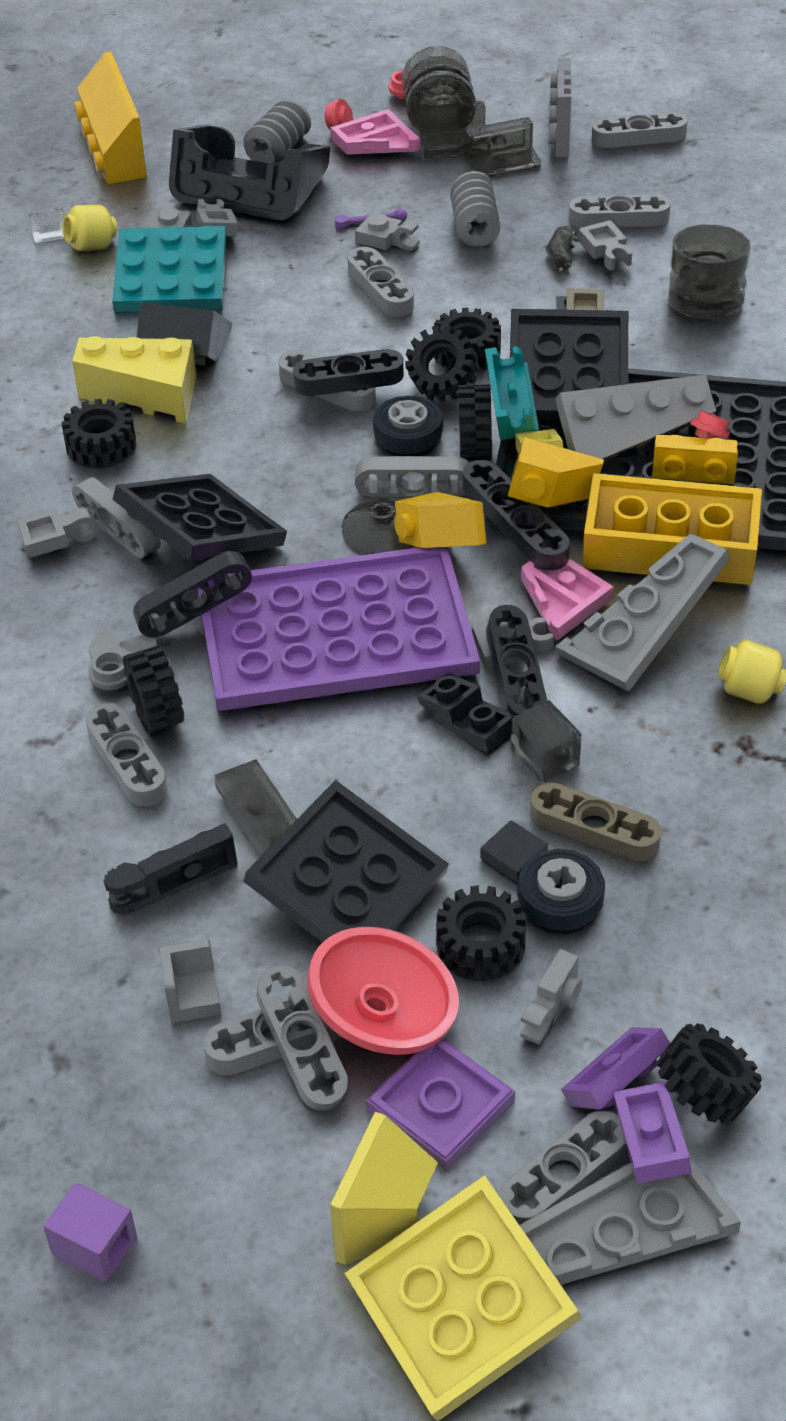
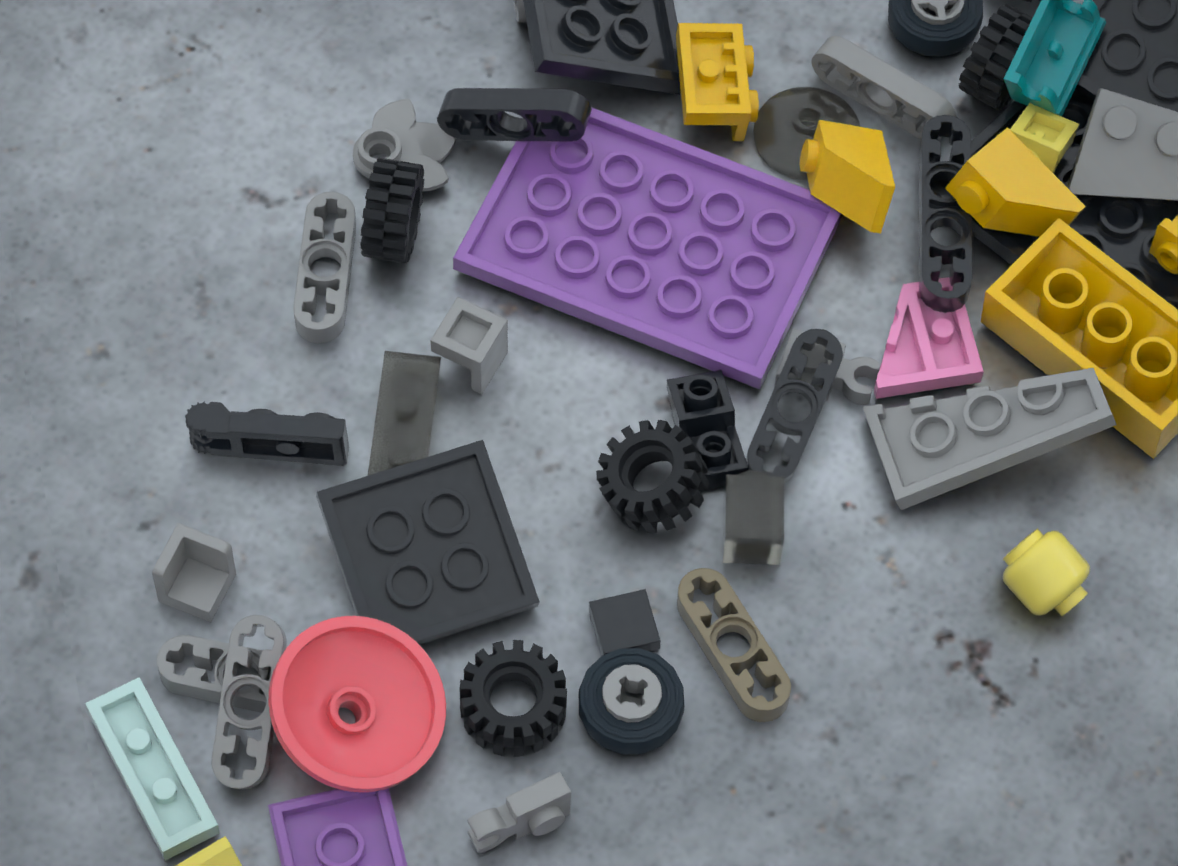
camera: 30 degrees right, 15 degrees up
none -> light aqua plate [85,677,220,861]
none -> light grey panel [430,297,508,394]
none -> black tyre [596,420,709,533]
none -> yellow bracket [676,23,759,141]

